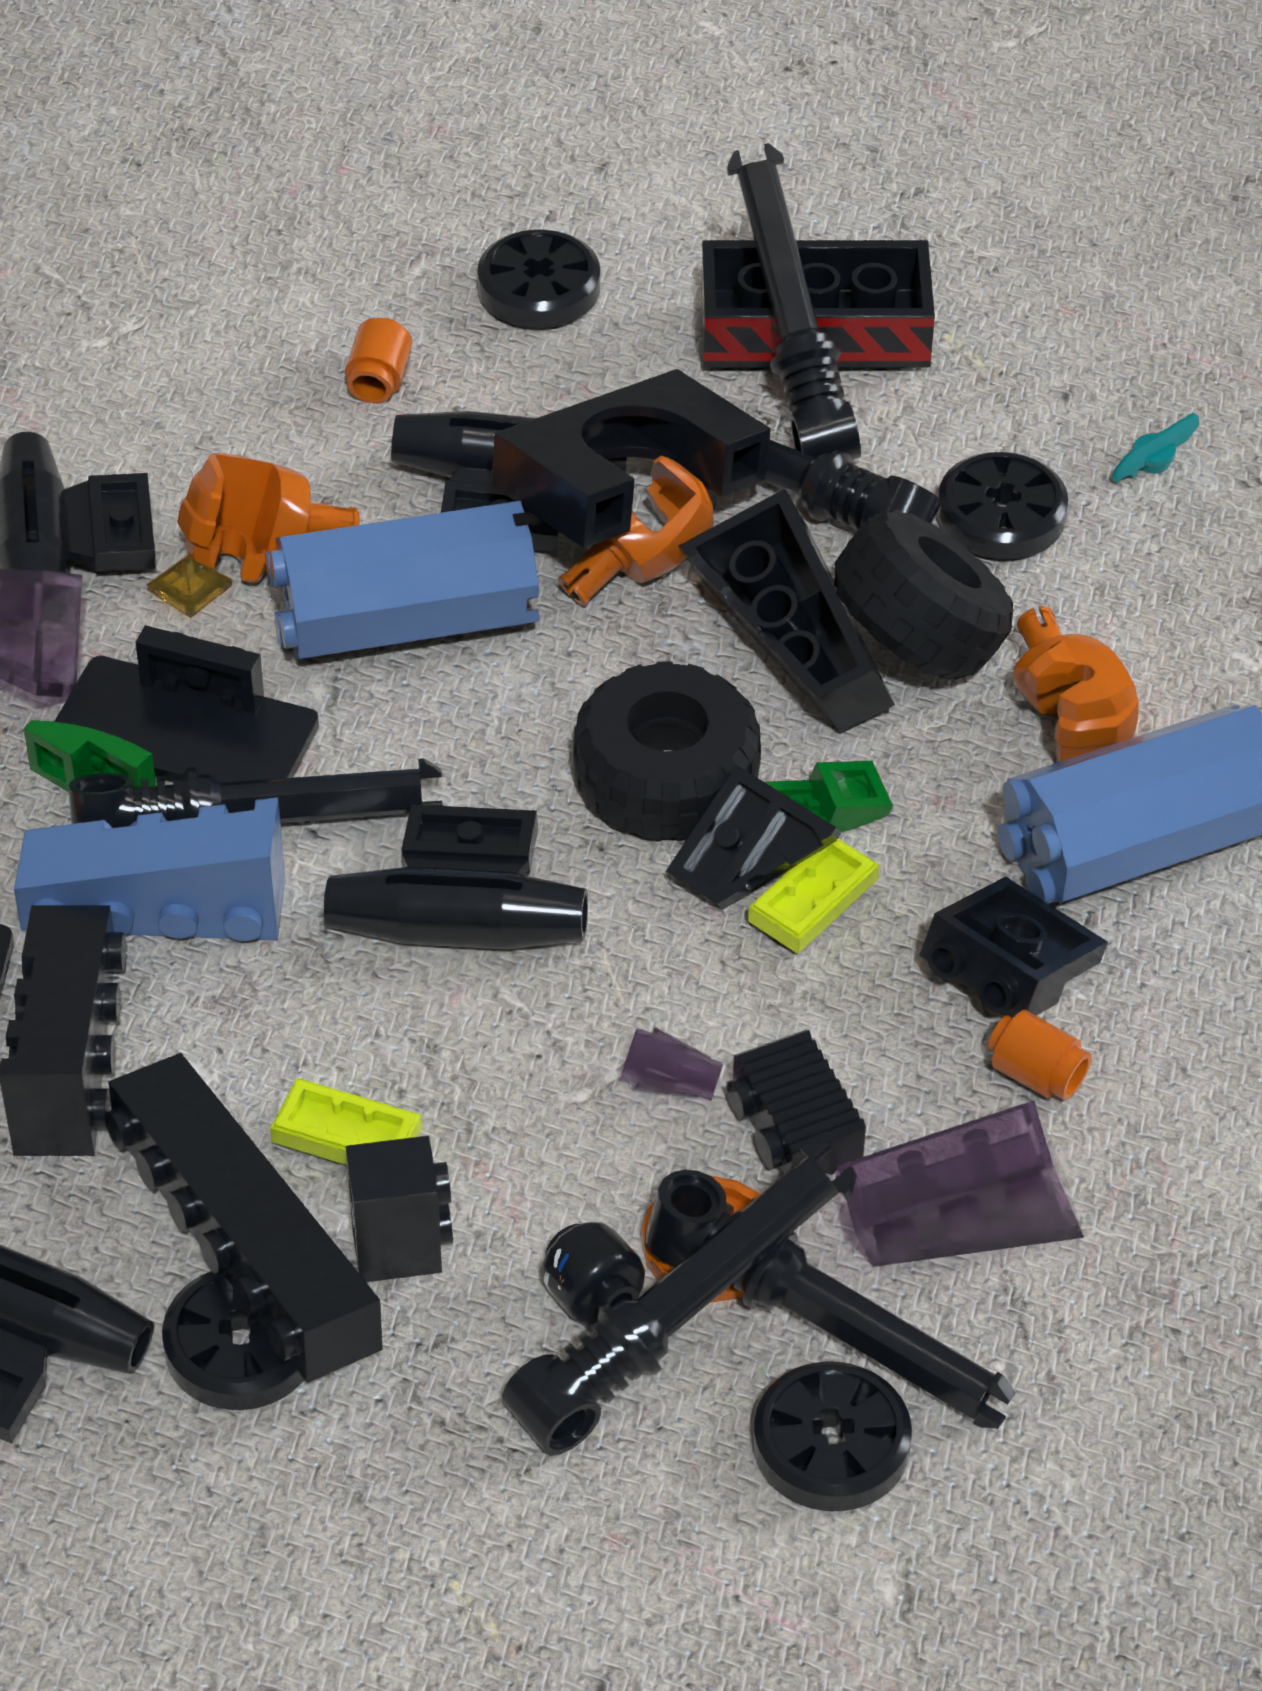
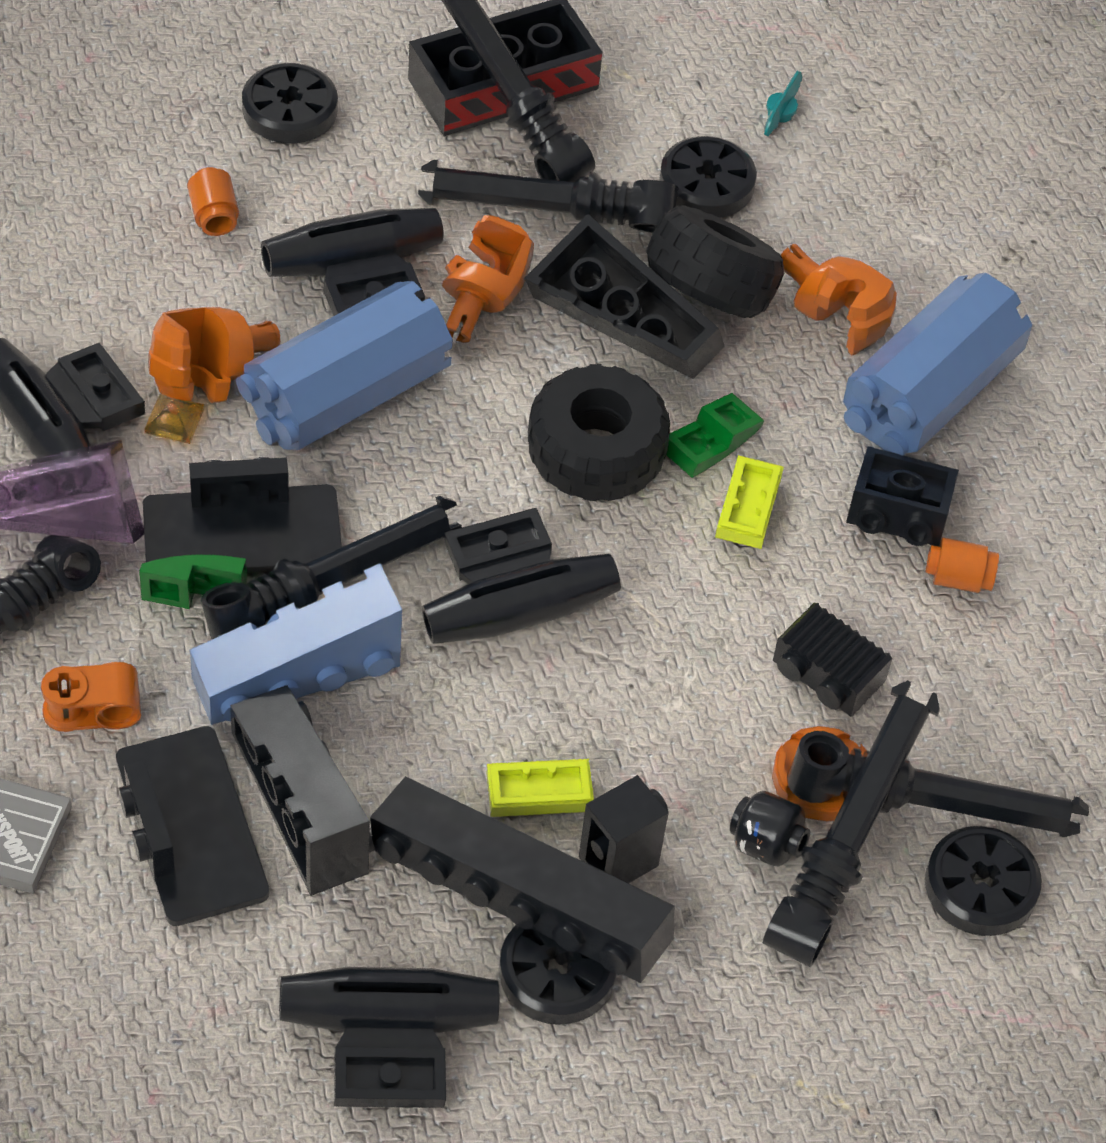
camera: 30 degrees left, 5 degrees up
black arch [491,369,771,549] -> none
clear purple cone [620,1026,724,1100] -> none
black wing [666,765,841,909] -> none
clear purple wedge [838,1100,1084,1267] -> none

